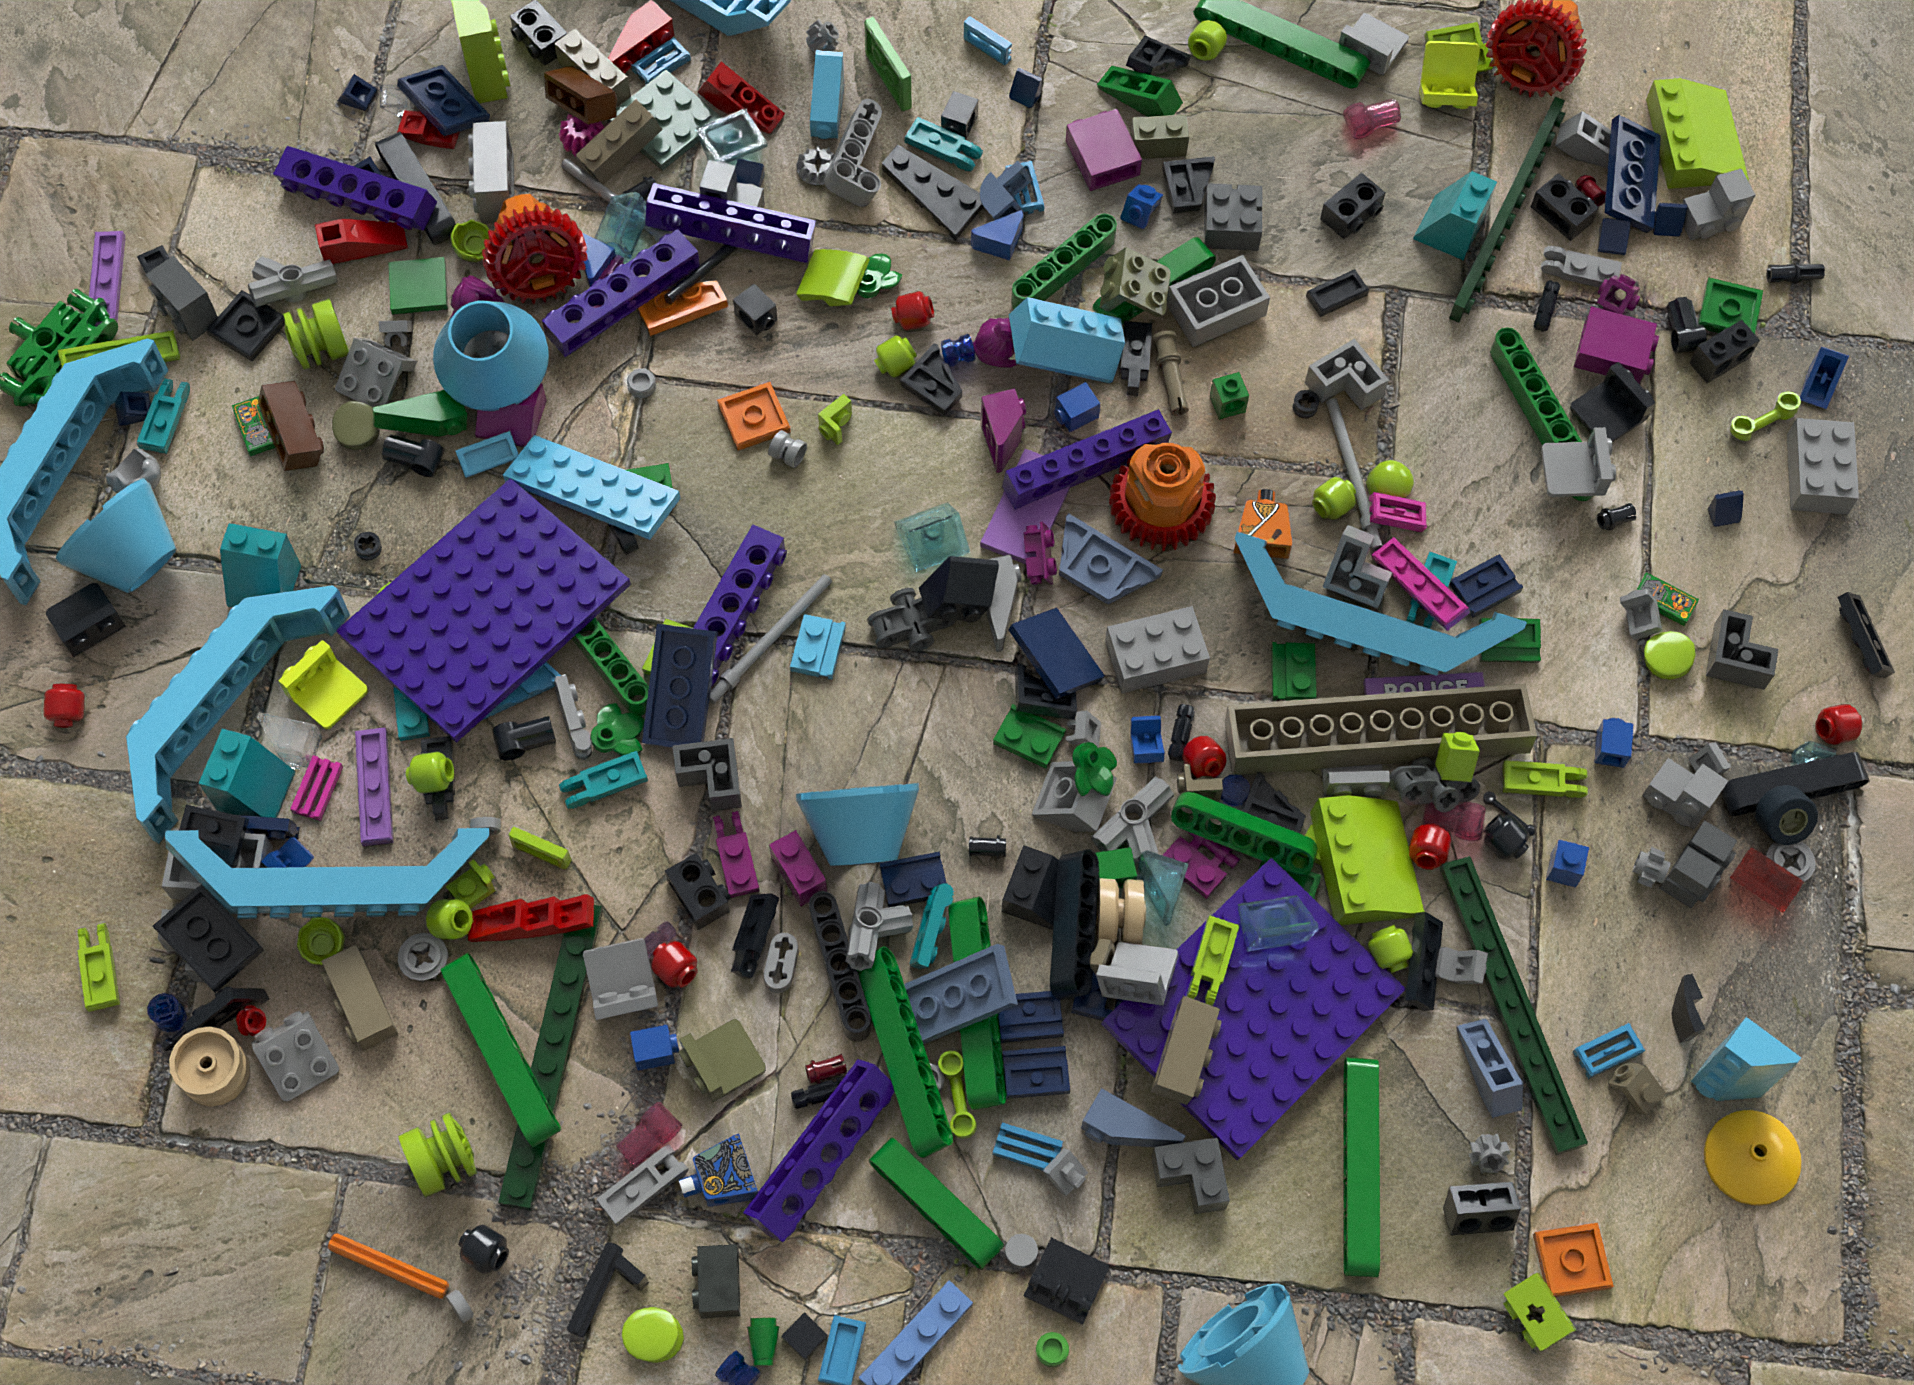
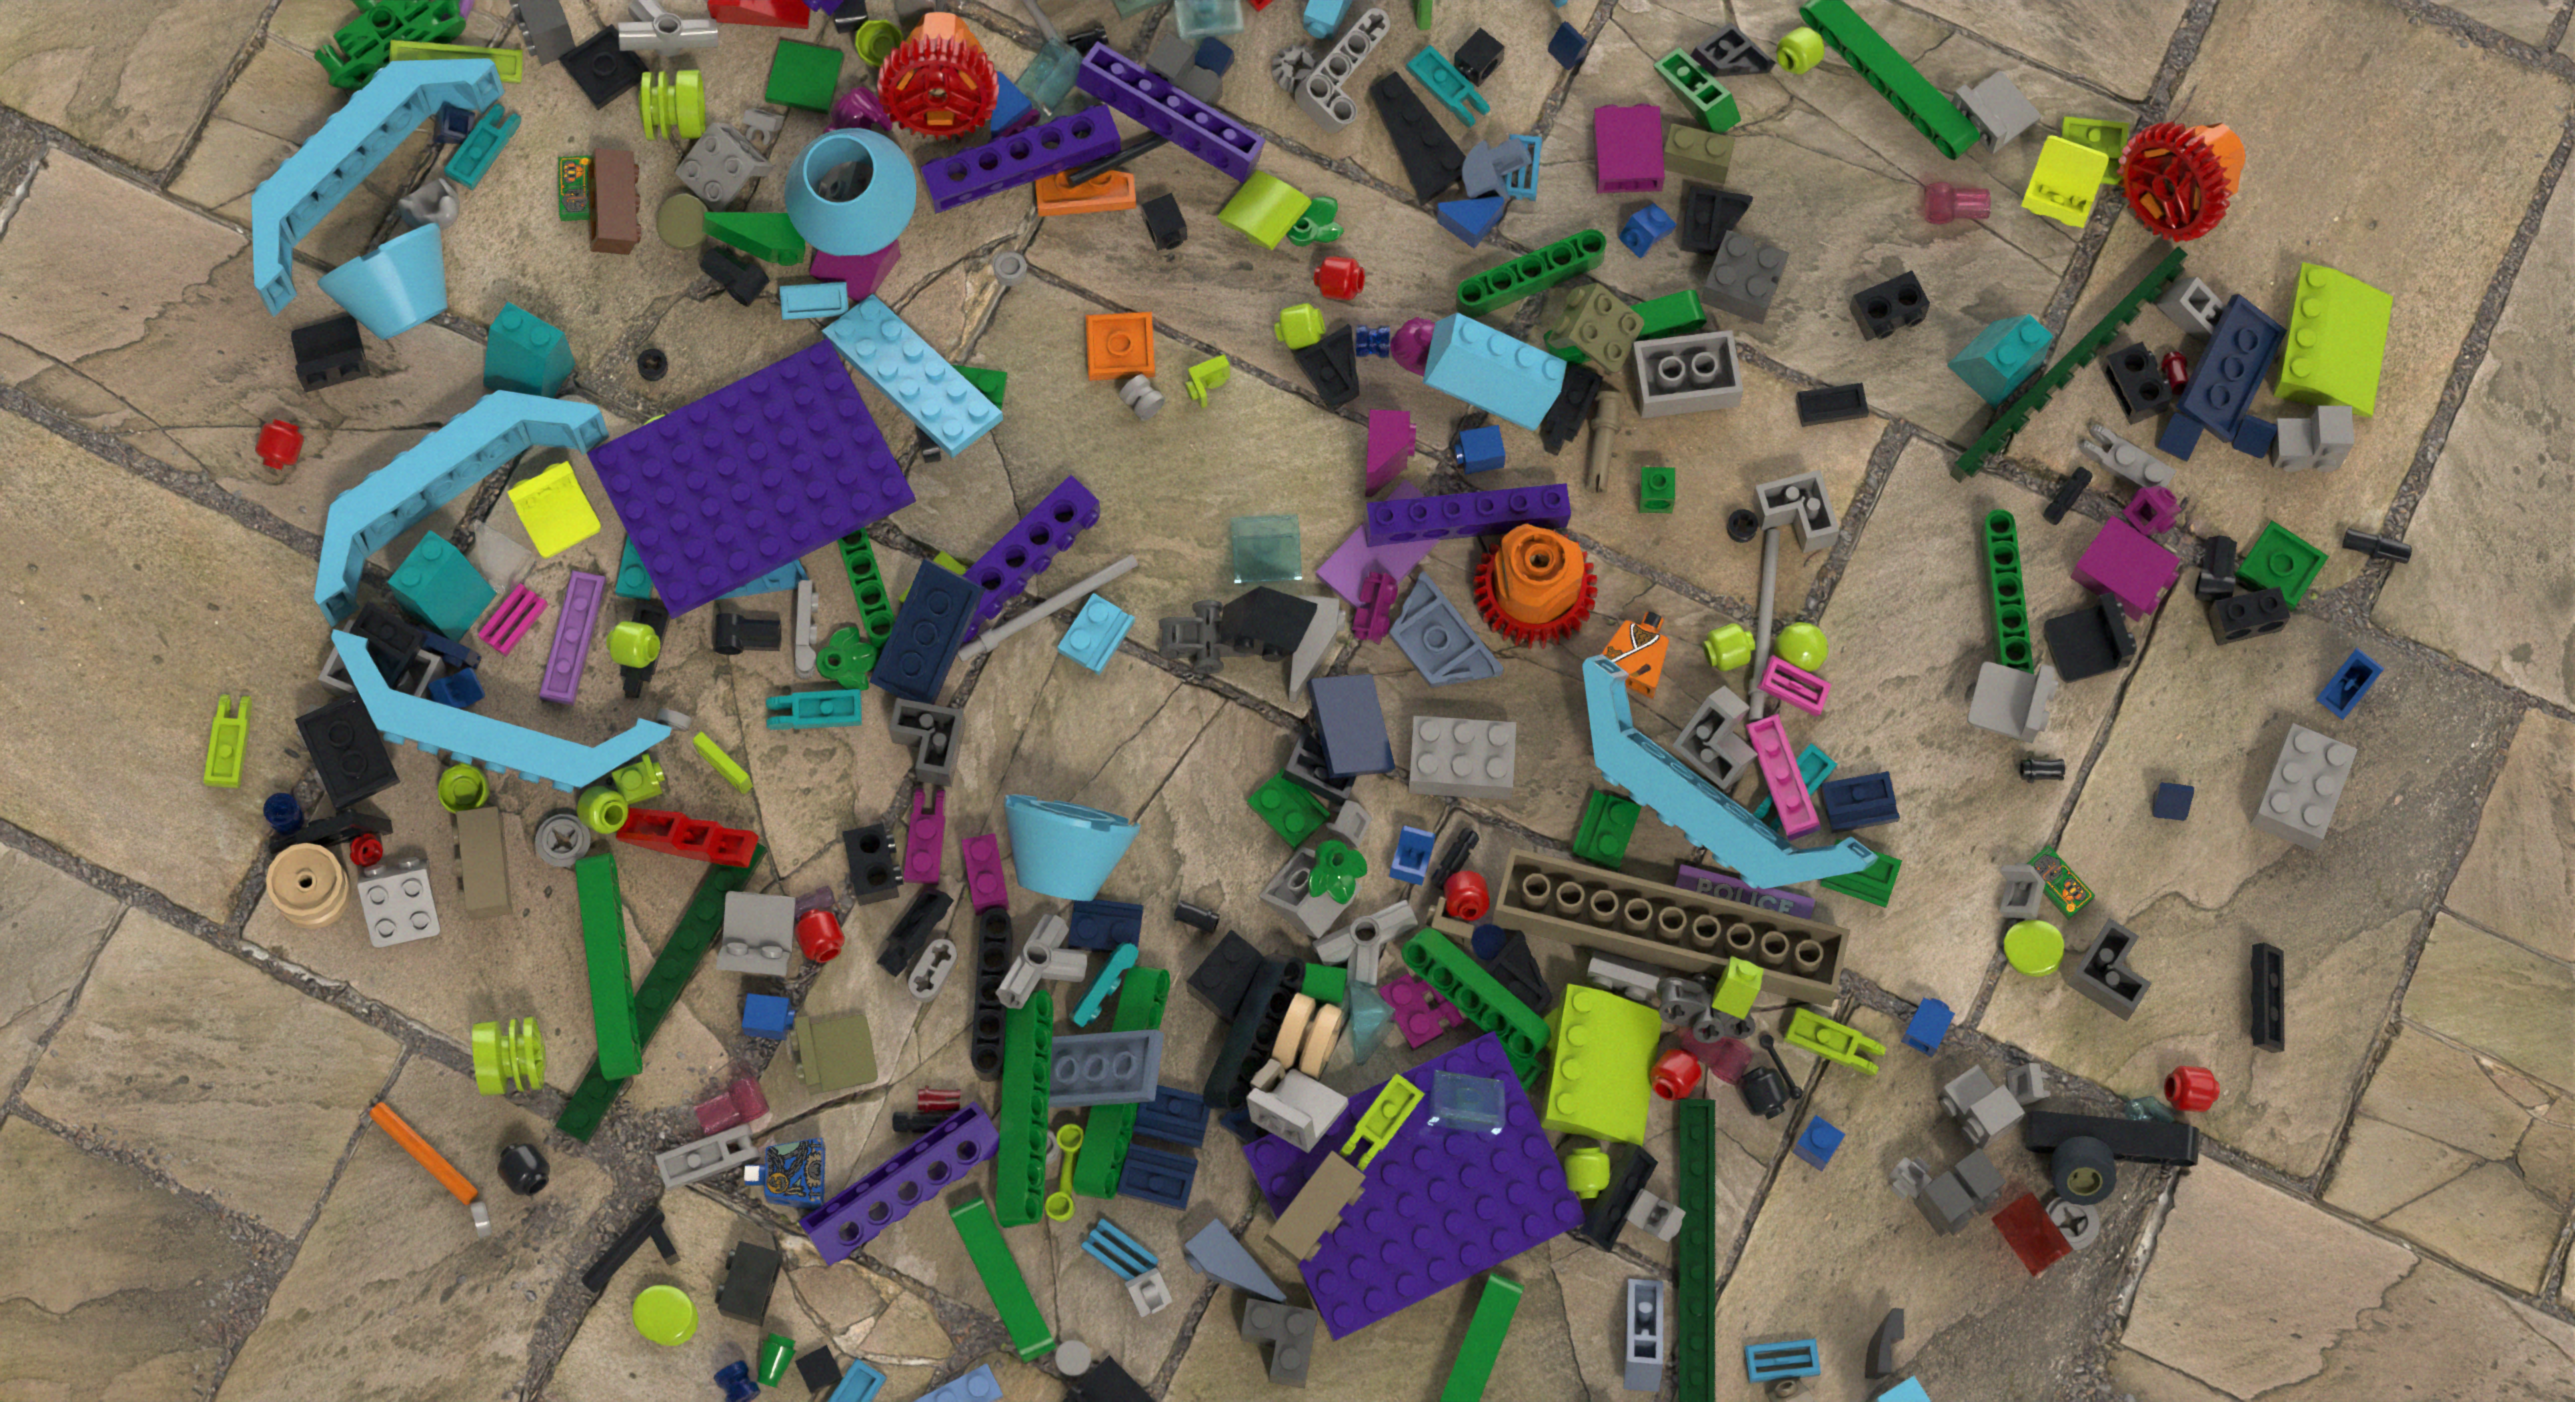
camera: 20 degrees right, 5 degrees up
lime bar [1730,391,1801,441] -> none

